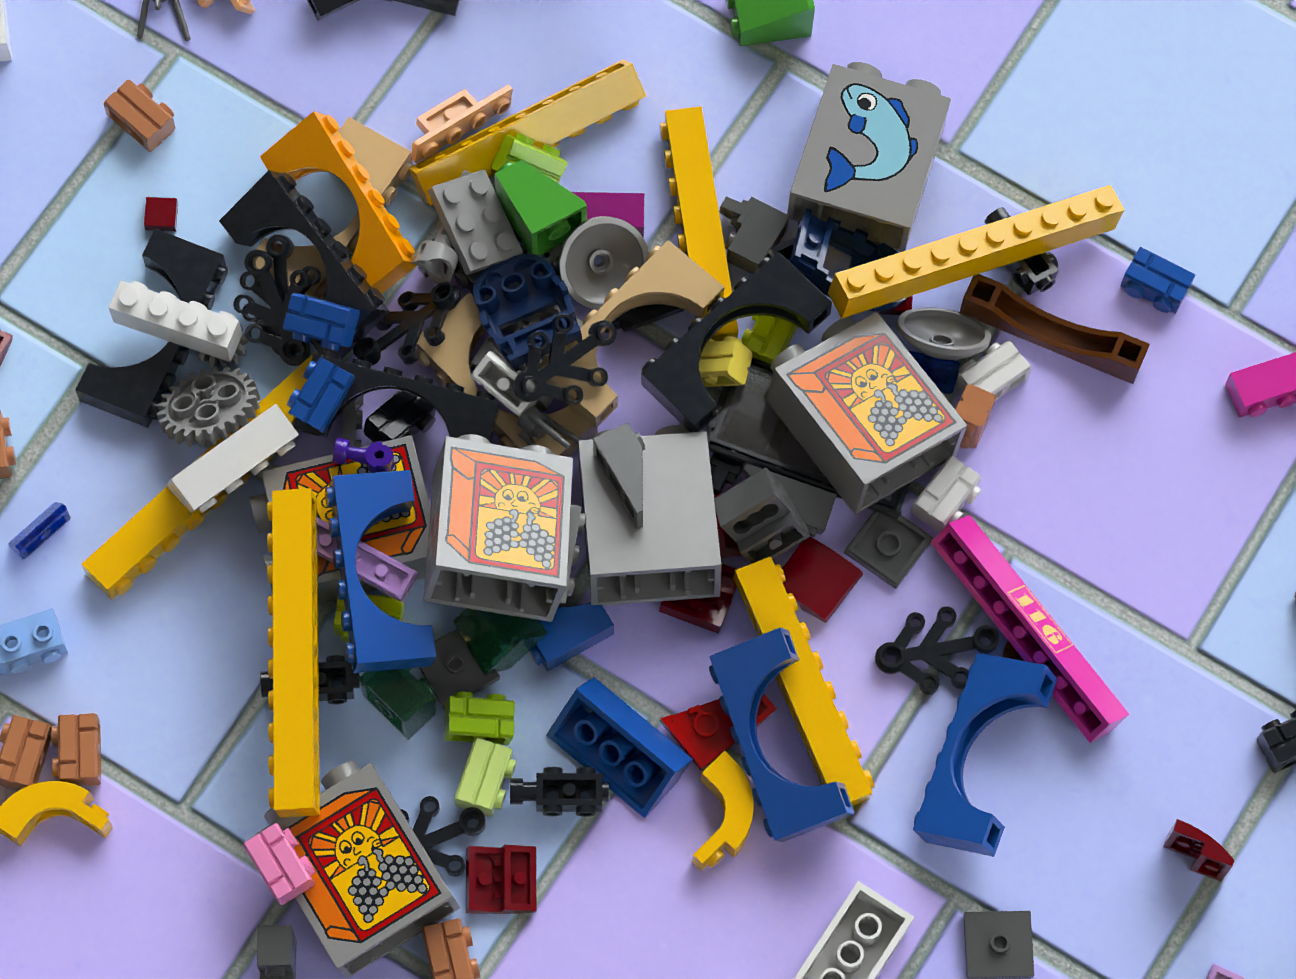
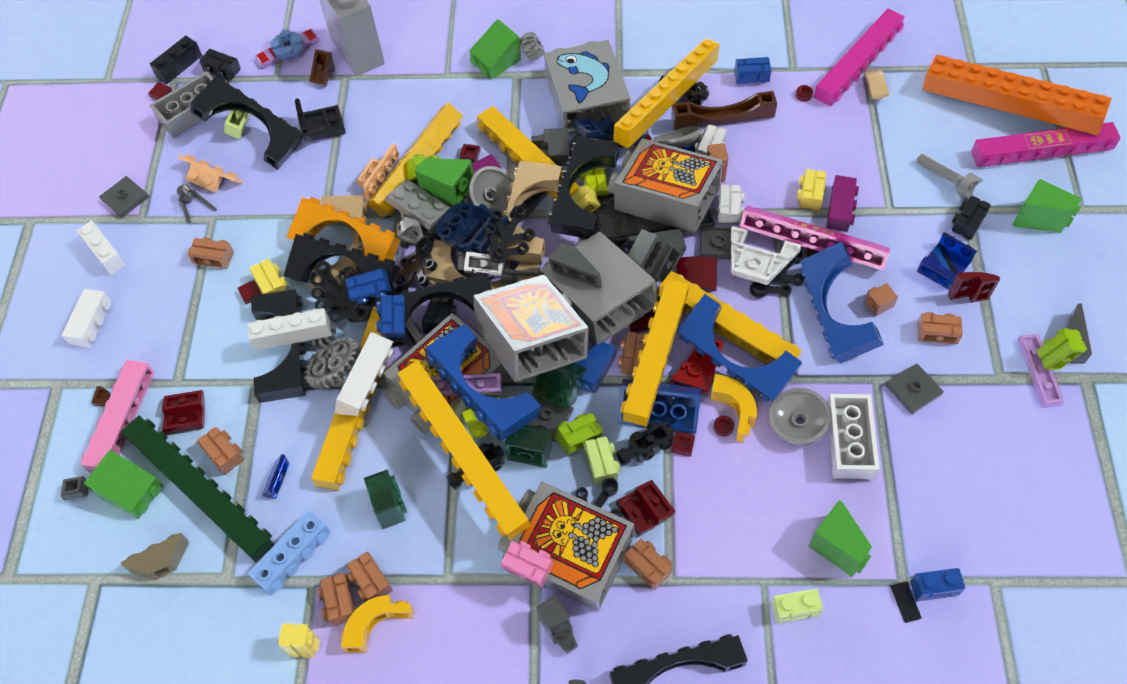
camera: 25 degrees left, 10 degrees down
dark purple leg [332,438,394,473] -> none
none -> light yellow brick [250,259,288,294]
none -> clear green brick [364,469,407,529]
none -> dark red tile [459,144,481,163]
none -> light grey gear [520,31,544,61]
none -> nougat brick [618,332,645,375]
none -> yellow brick [620,279,689,427]
none -> dark red tile [671,431,695,457]
none -> dark red tile [714,416,734,437]
none -> white wing [731,226,802,285]
none -> light grey dish [769,388,831,445]
none -> dark red tile [795,85,813,102]
none -> light yellow brick [796,169,827,211]
none -> magenta brick [826,175,859,232]
none -> nougat brick [864,283,898,316]
none -> clear blue panel [917,232,977,290]
none -> nougat brick [917,312,963,344]

